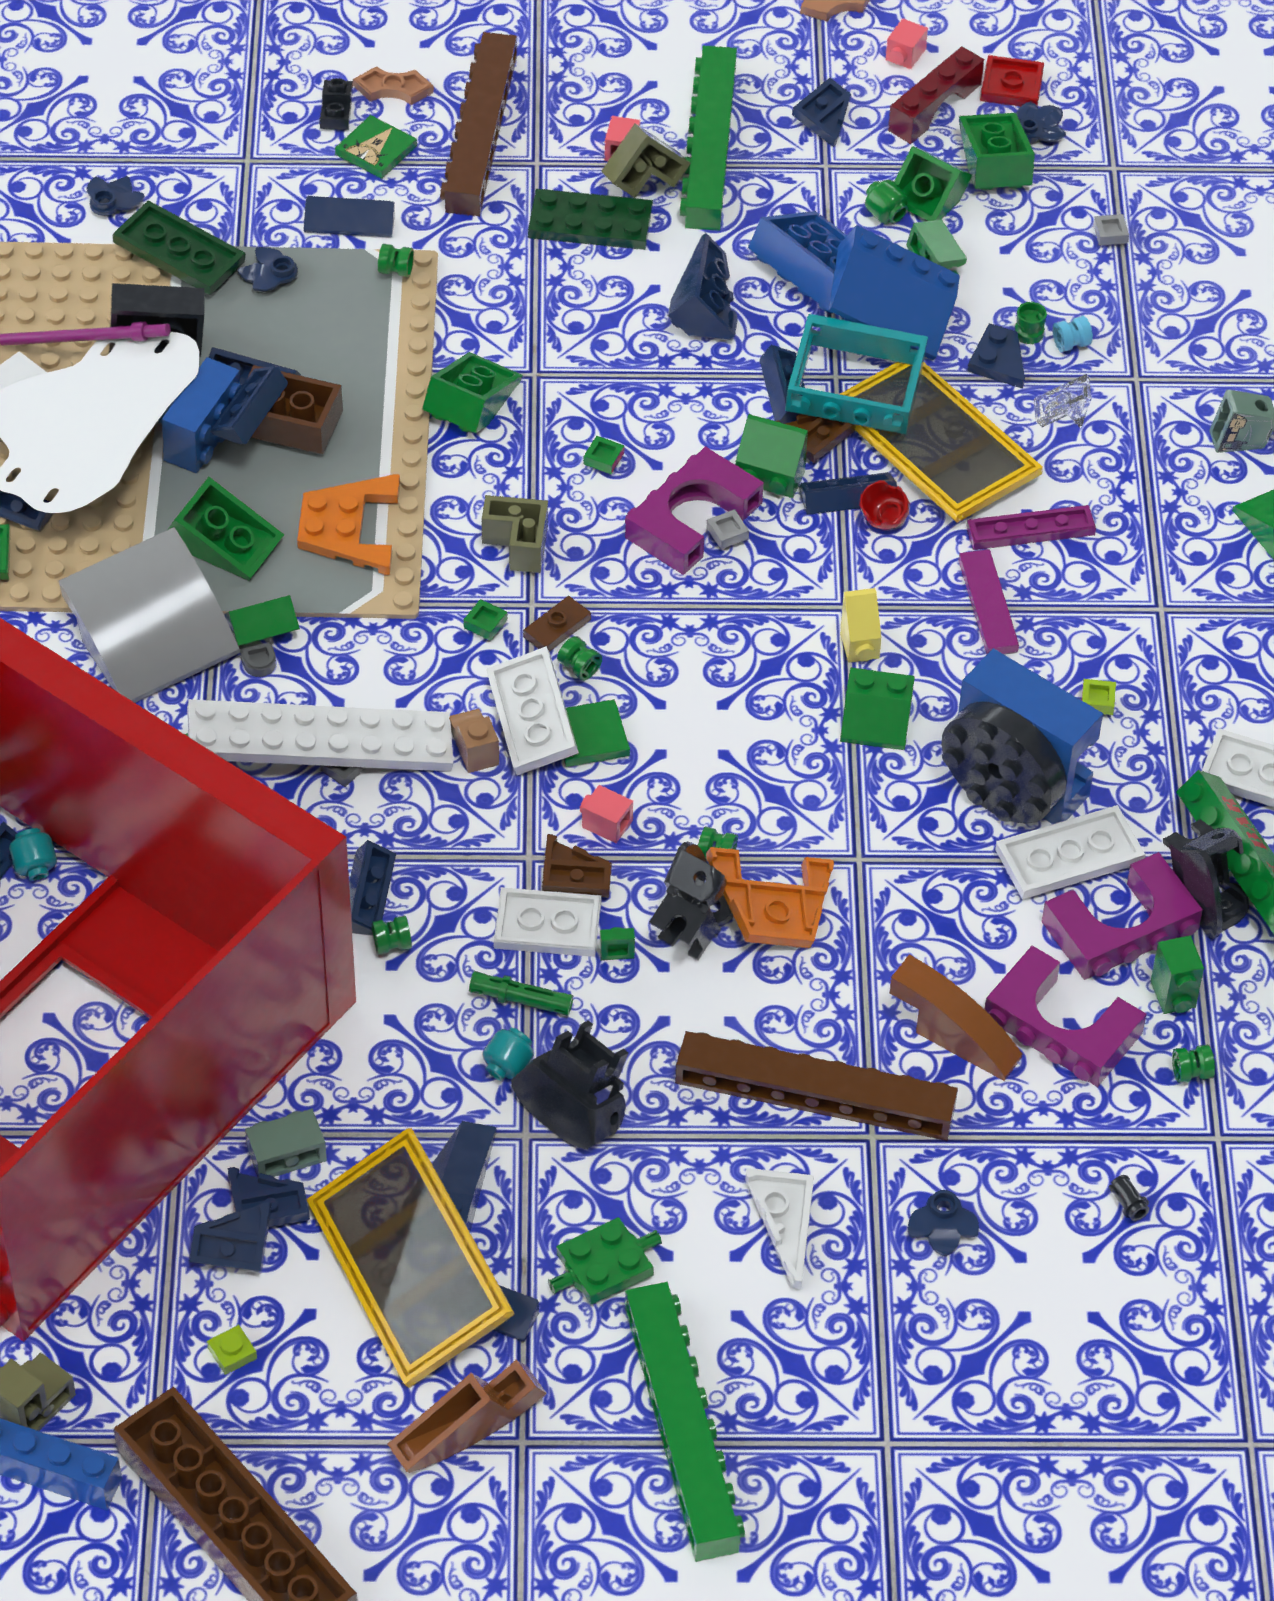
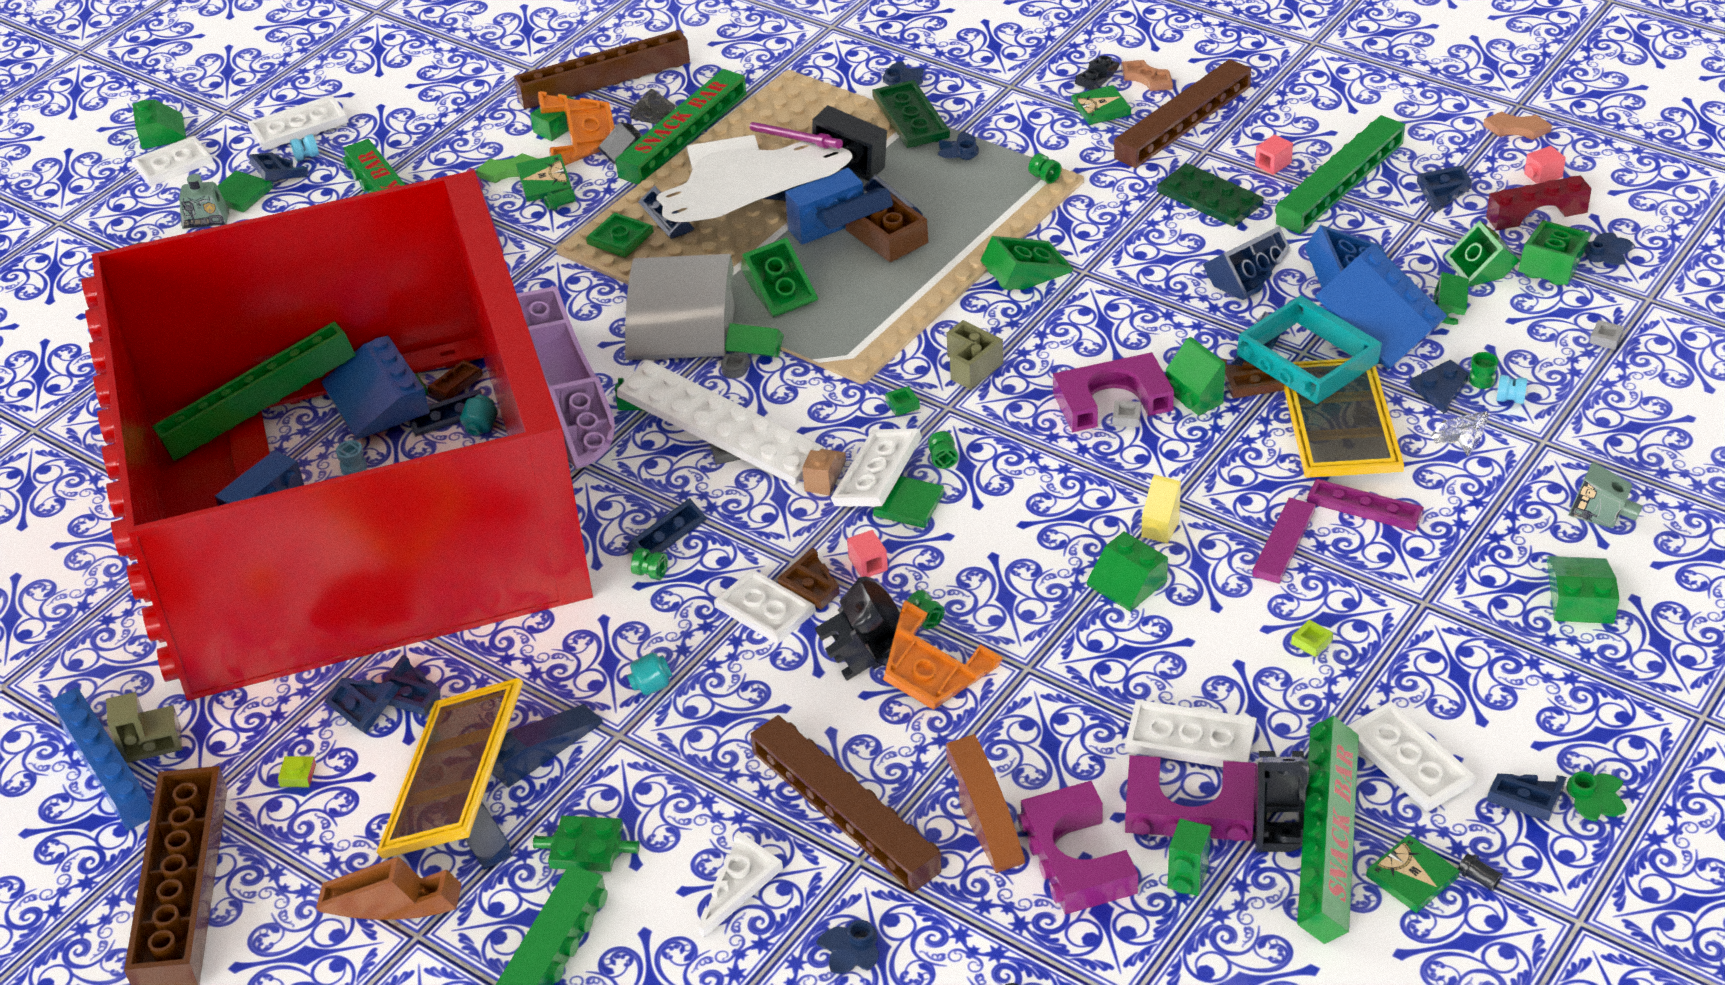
camera: 40 degrees right, 10 degrees down
sand green brick [245,1109,327,1177] -> none
orange wing [297,474,400,575] -> none
dark blue slope [303,196,395,237] -> none
green pin [469,970,574,1016] -> none
black piece [511,1020,629,1149] -> none
reddish brown plate [523,595,591,652] -> none
green plate [583,435,625,474] -> none
green plate [600,927,635,961] -> none
olive brick [601,123,691,198] -> none
dark blue slope [799,472,897,515] -> none
red hair [859,480,910,530] -> none
green head [865,180,908,224] -> none
piece [941,648,1103,824] -> none
red tile [980,55,1045,107] -> none
green wheel [1172,1044,1215,1083] -> none

